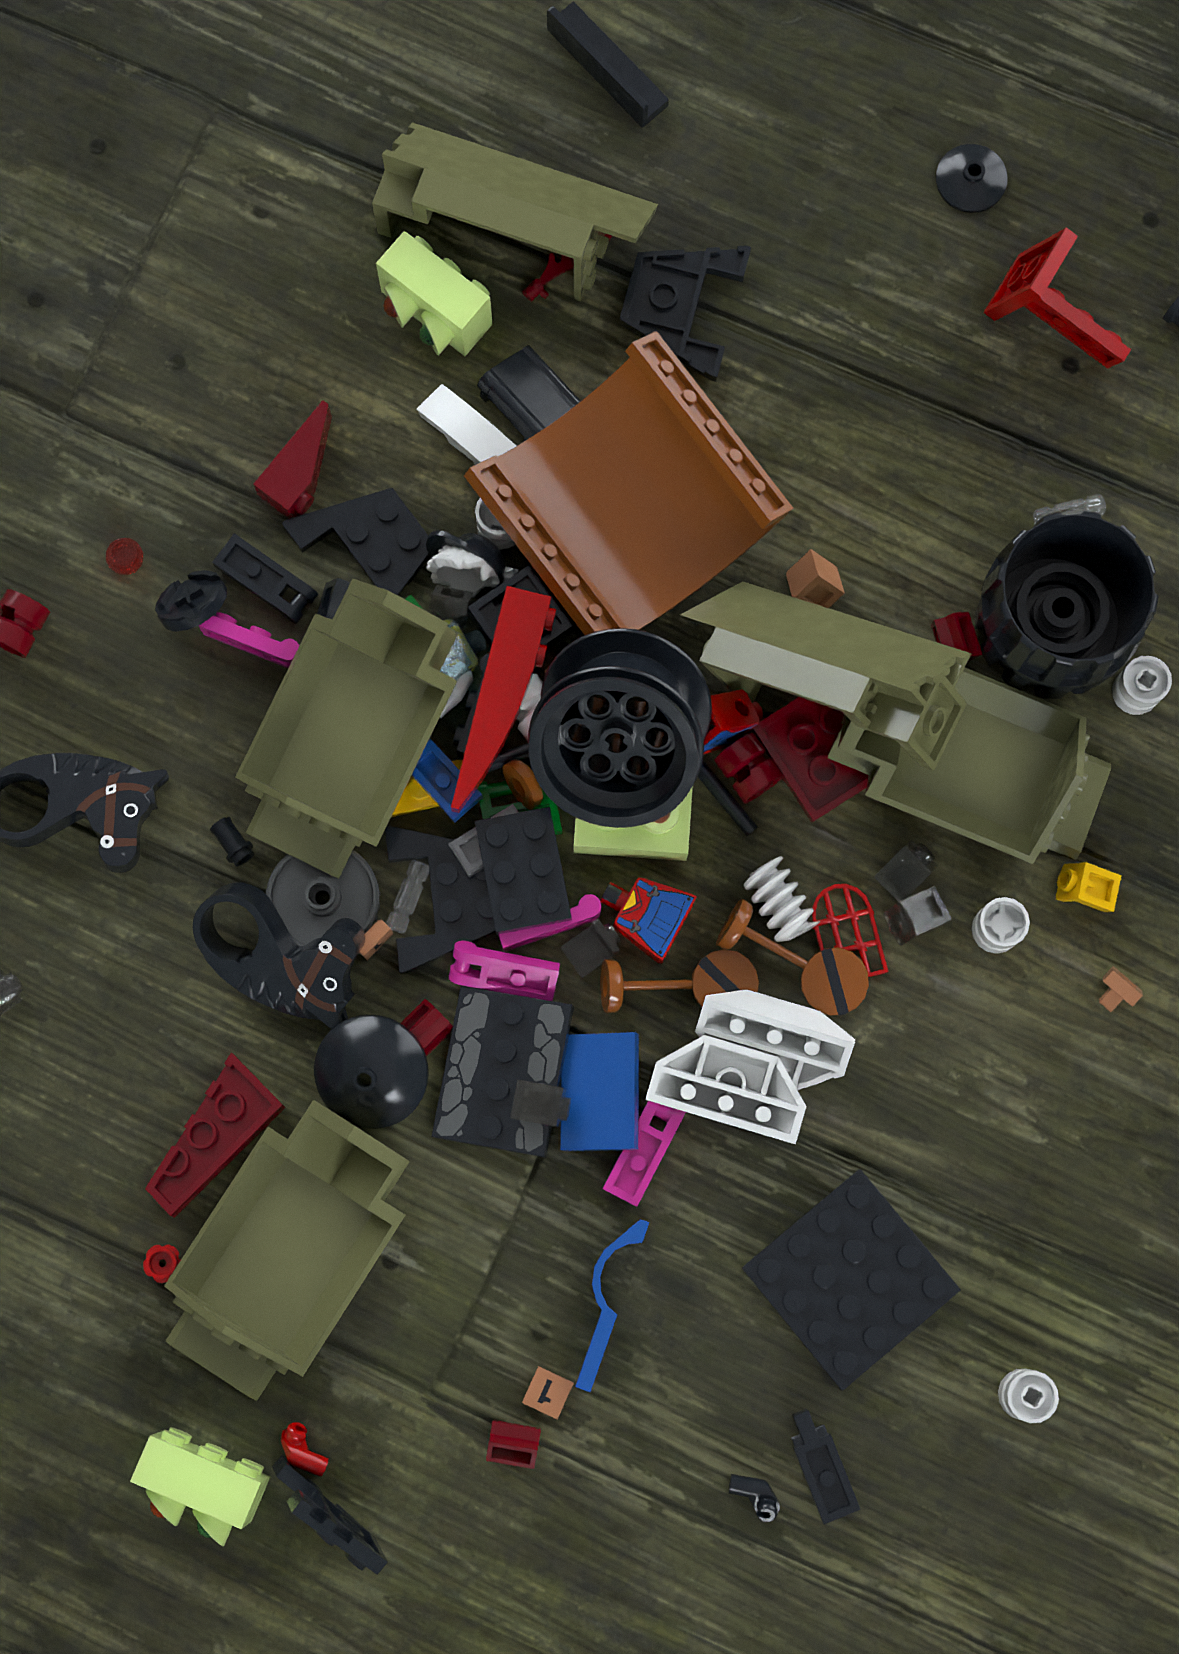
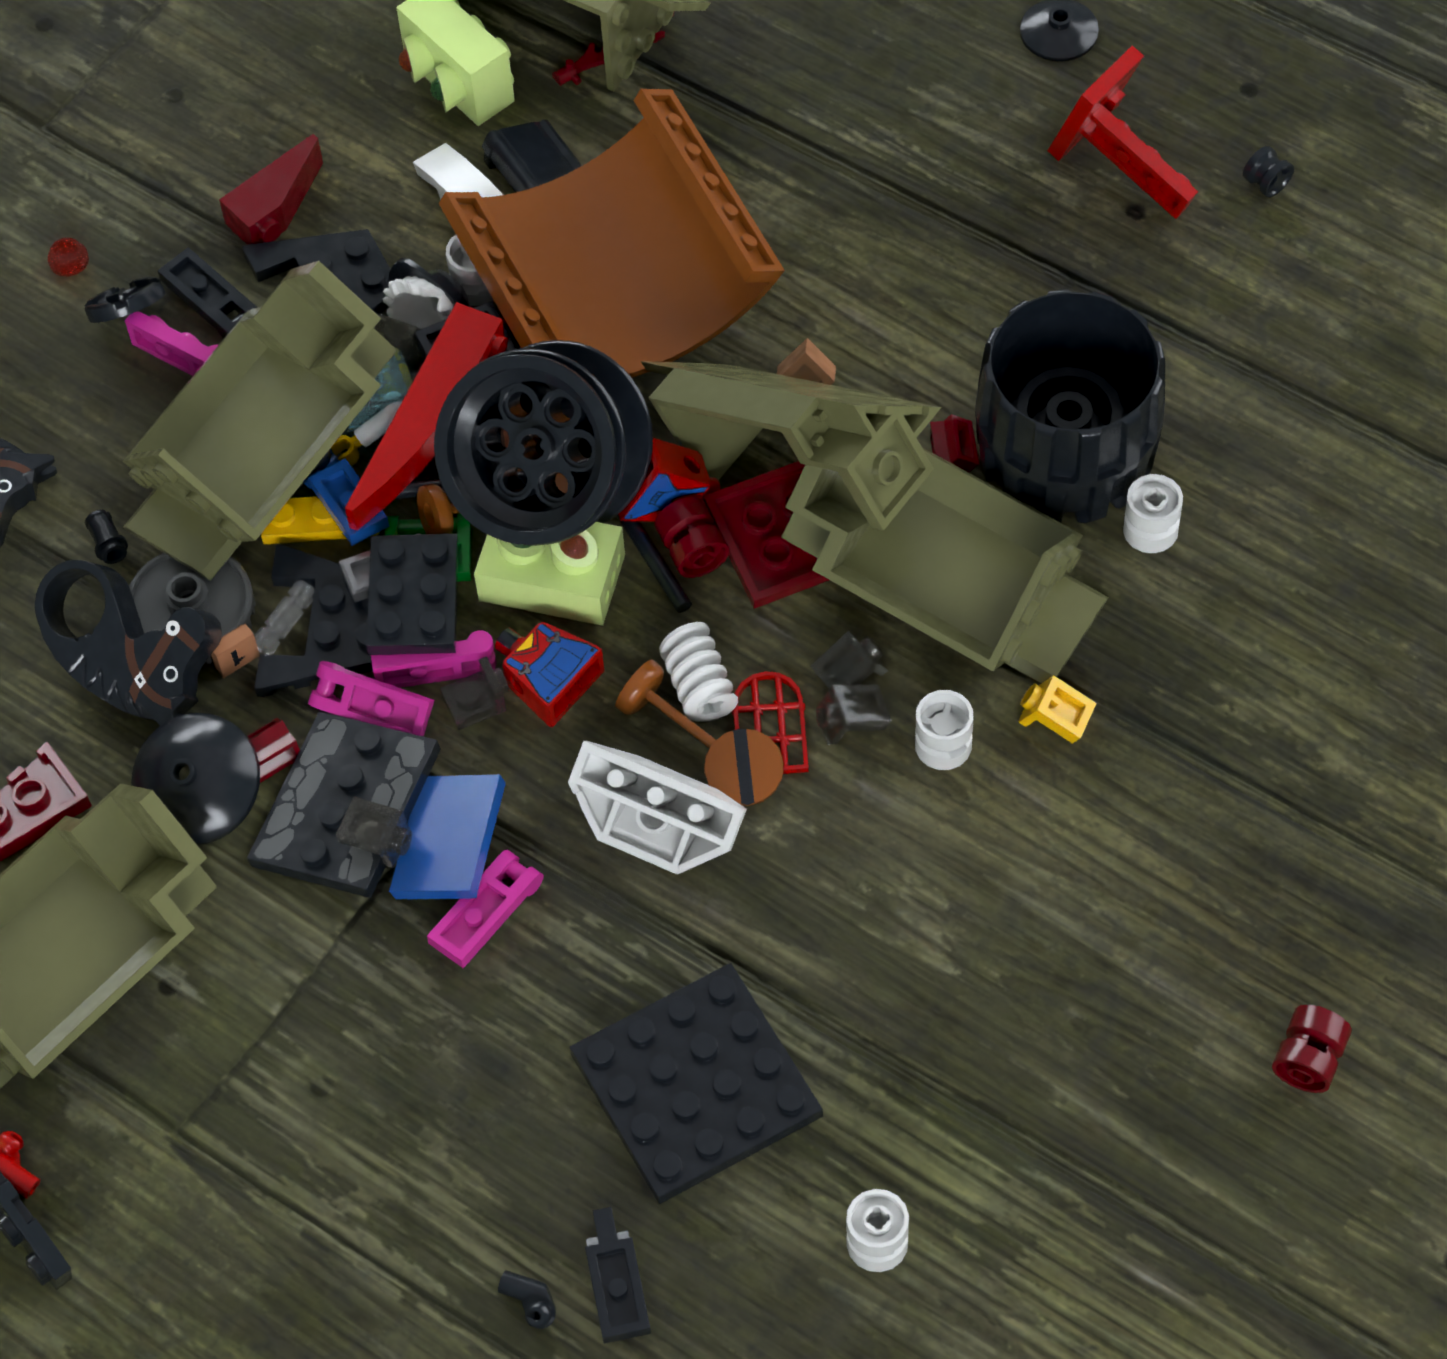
camera: 15 degrees right, 20 degrees down
dark red piece [486,1420,541,1469] -> none
nougat tile [522,1366,574,1419] -> none
blue piece [575,1219,649,1392] -> none
dark orange piece [600,949,759,1013] -> none
black wing [619,246,751,382] -> none
white wedge [645,1035,806,1144] -> none
nougat tile [1099,966,1143,1012] -> none

